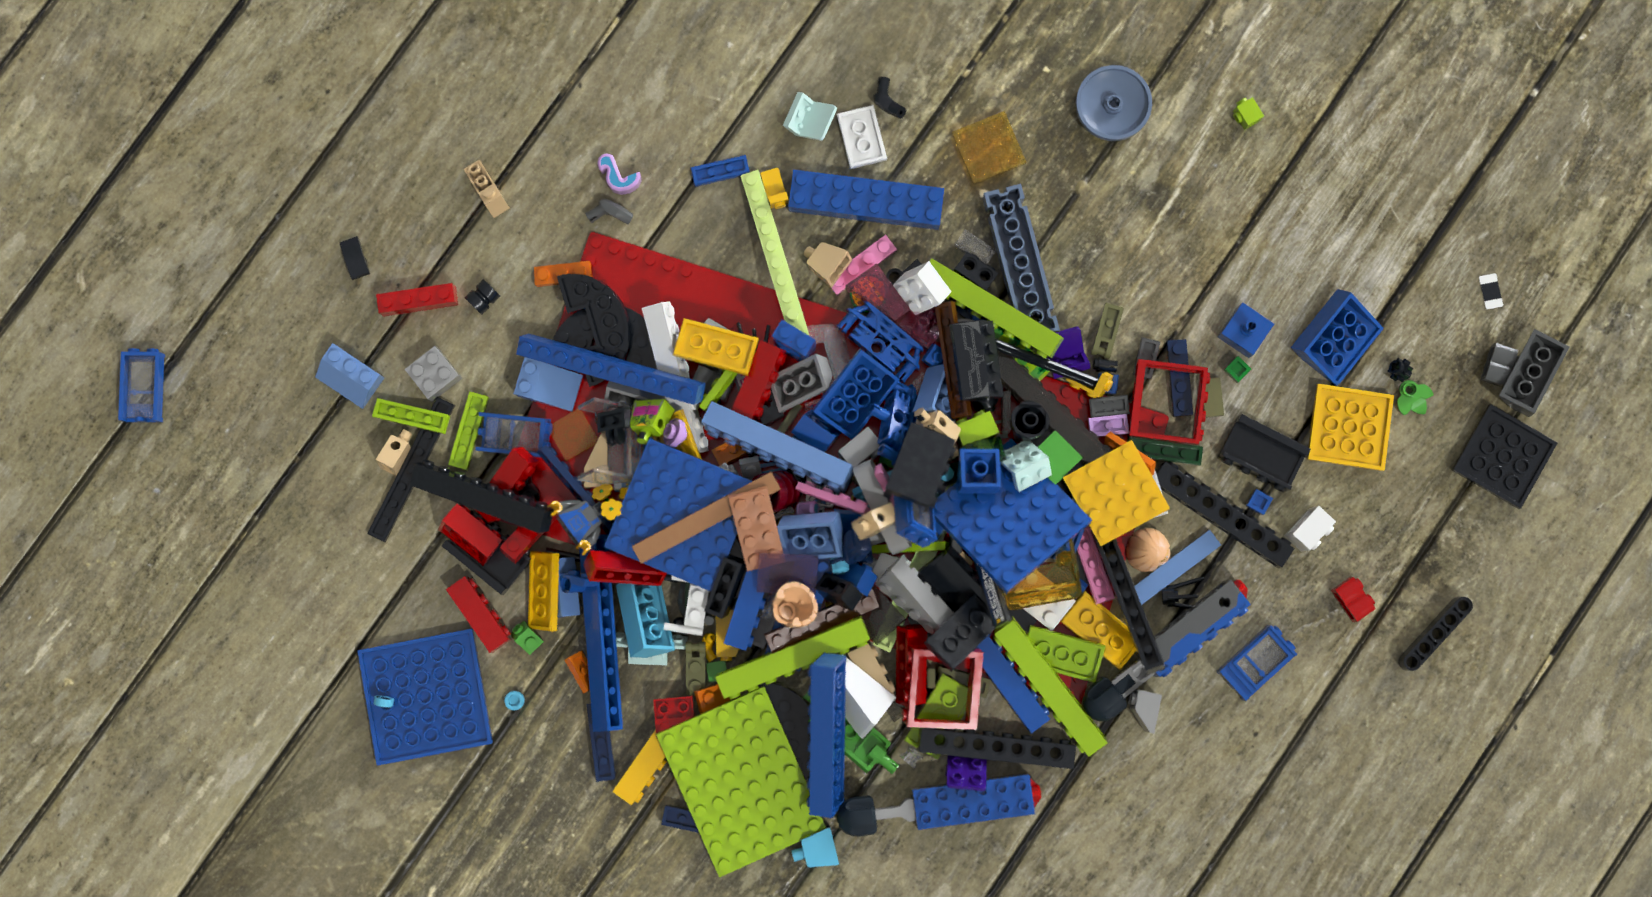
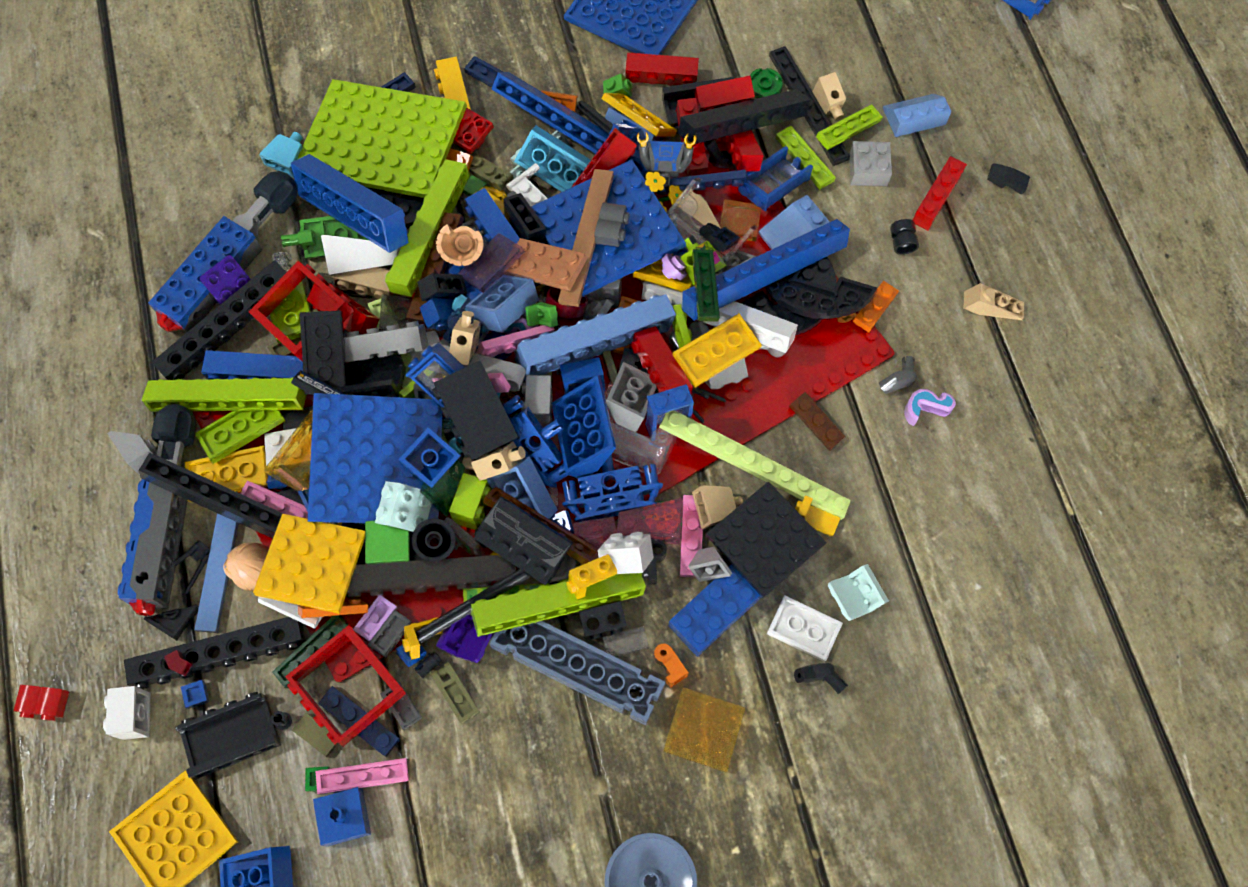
camera: 130 degrees right, 15 degrees down
medium azure tile [504,691,525,710] -> none
blue tile [691,155,750,187] -> none
blue door [1216,625,1297,701] -> none
none -> black tile [143,604,199,641]
none -> dark red piece [164,650,193,676]
none -> black pin [271,711,292,730]
none -> bright pink tile [316,758,409,795]
none -> bright green bracket [525,302,558,327]
none -> yellow bracket [567,554,618,600]
none -> black axle [576,100,613,135]
none -> dark grey brick [594,202,630,247]
none -> orange leg [654,644,689,688]
none -> light grey slope [688,547,732,582]
none -> dark green tile [692,249,720,322]
none -> black plate [706,481,827,598]
none -> green tile [749,68,783,99]
none -> reddish brown plate [789,392,846,451]

